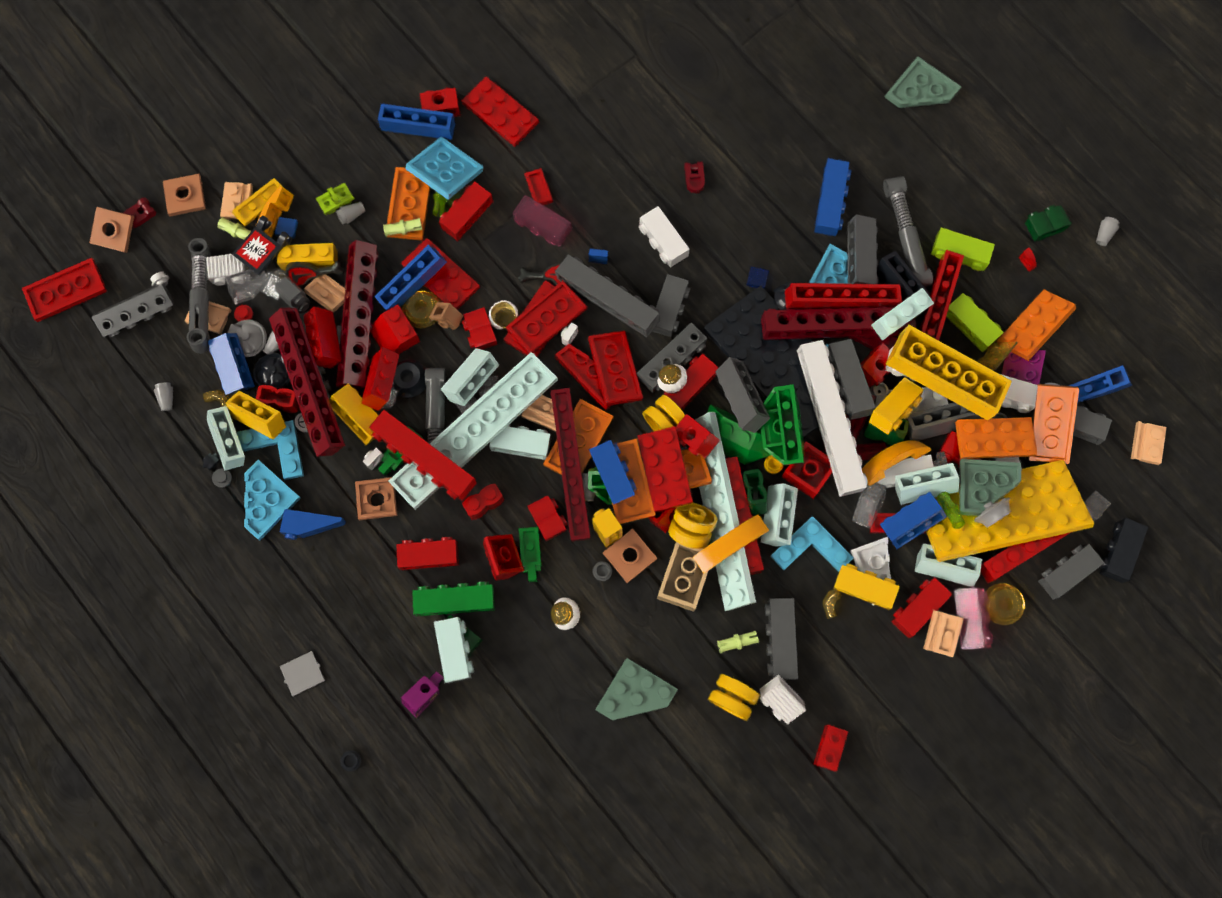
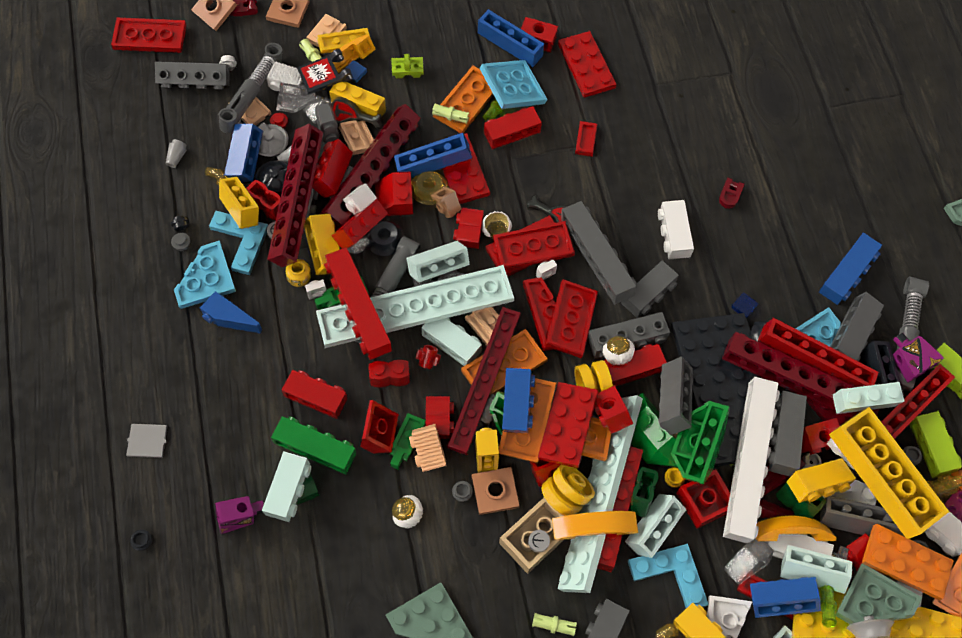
camera: 25 degrees right, 10 degrees down
light aqua brick [207,406,245,471] -> none
light grey cone [336,202,365,224] -> none
nougat piece [355,477,398,520] -> none
clear pink brick [513,195,572,247] -> none
blue tile [589,249,608,264] -> none
none -> yellow head [286,259,311,287]
none -> white brick [343,183,377,214]
none -> light nougat brick [409,424,446,472]
none -> red gear [415,345,441,369]
none -> light grey tile [528,530,550,553]
none -> magenta torso [893,333,944,383]
none -> dark grey plate [903,446,922,466]

